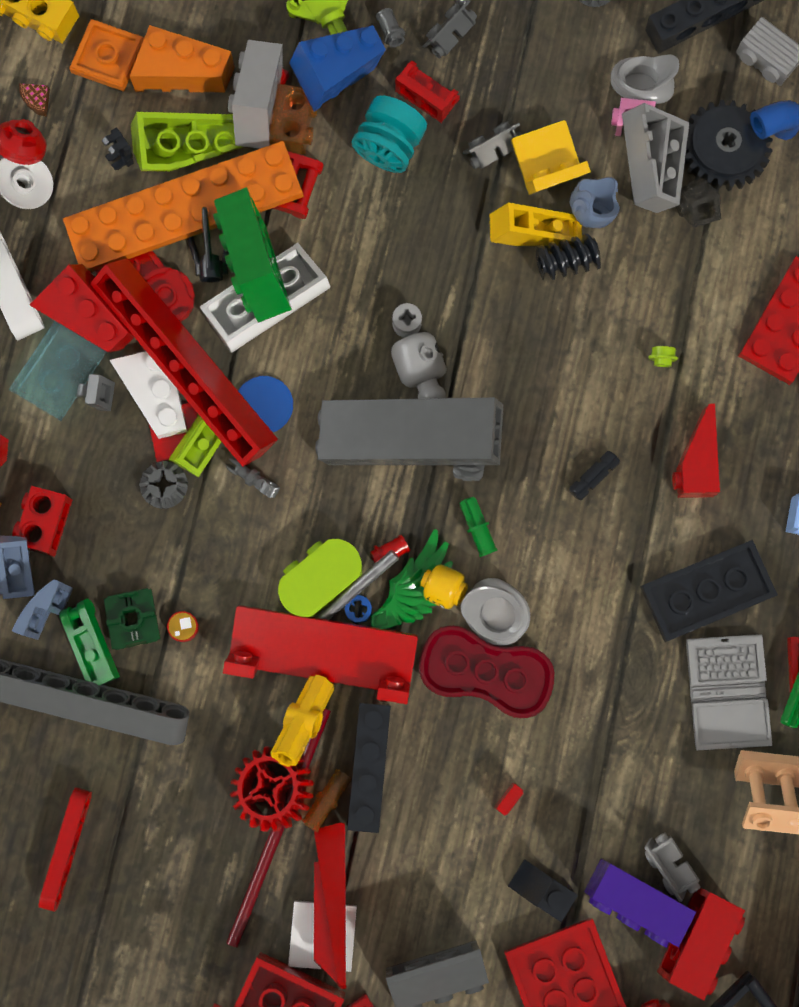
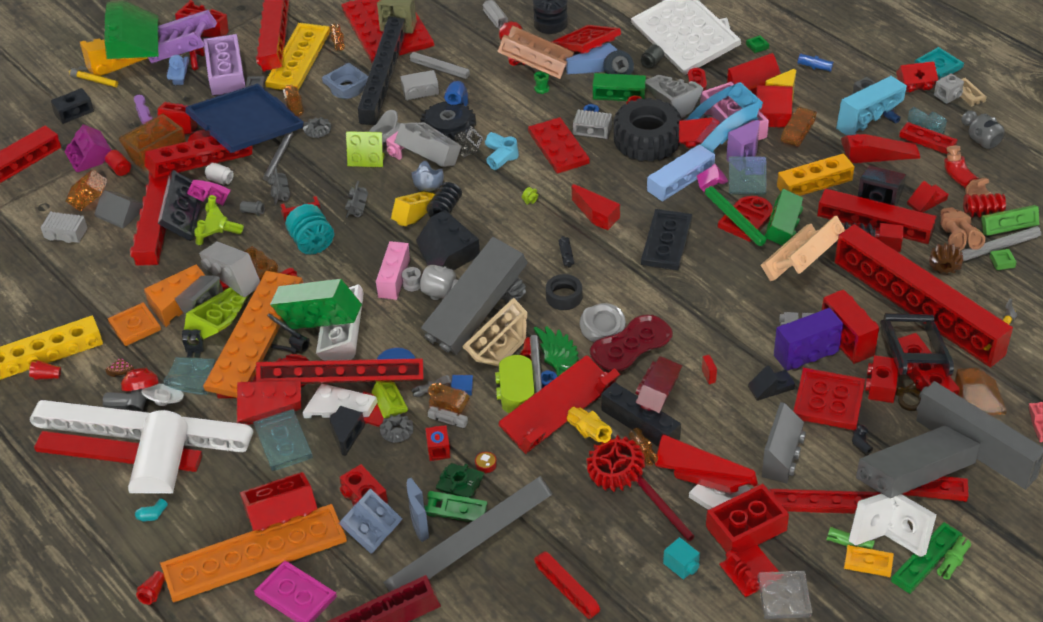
camera: 50 degrees left, 35 degrees down
dark grey tile [76,374,115,411] -> none
blue wedge [289,25,386,112] -> none
yellow head [420,564,468,609] -> none
green axle [459,497,498,557] -> none
yellow bracket [511,120,591,195] -> none
light grey piece [686,634,772,751] -> none
none -> clear light blue plate [163,357,216,395]
none -> dark grey slope [175,276,220,316]
none -> black slope [330,406,365,456]
none -> lime hinge [346,131,385,167]
none -> bright pink brick [376,241,410,300]
none -> black wedge [416,210,480,271]
none -> red brick [425,425,451,461]
none -> clear orange piece [428,383,470,416]
none -> light grey axle [428,406,468,428]
none -> blue tile [451,375,473,395]
none -> tan wedge [462,298,527,367]
none -> medium azure piece [485,132,519,170]
none -> black tyre [546,274,582,310]
none -> dark red brick [635,356,682,413]
none -> teal brick [663,537,700,580]

